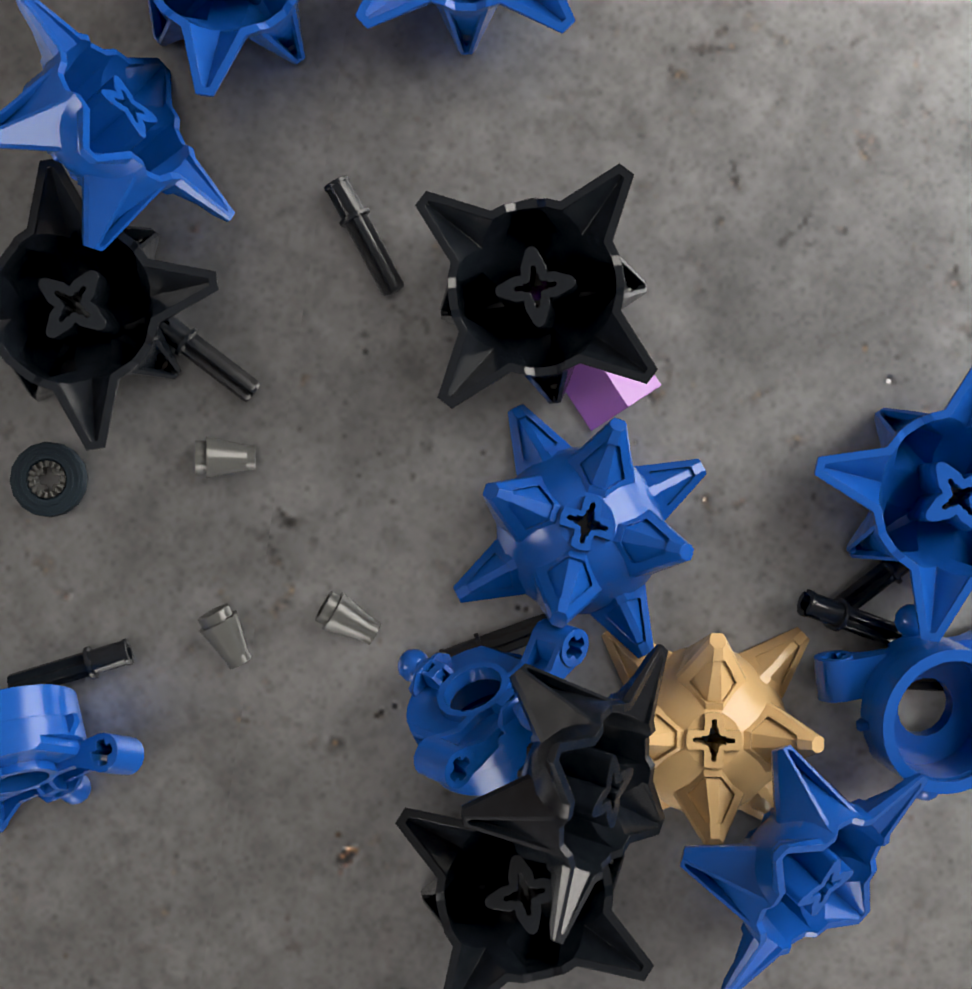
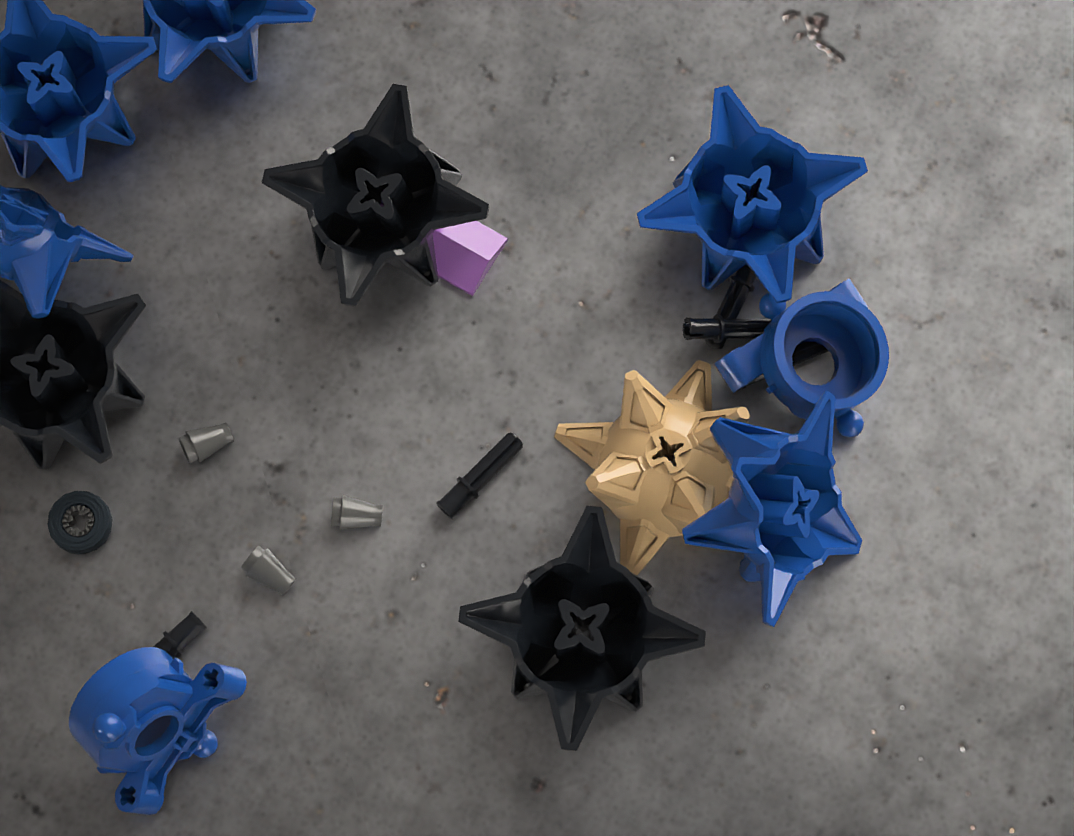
camera: 20 degrees left, 15 degrees down
black axle [159,316,260,402] -> none
black axle [324,175,404,296] -> none
blue piece [398,618,589,796] -> none
blue piece [453,404,707,659] -> none
black piece [460,644,668,945] -> none

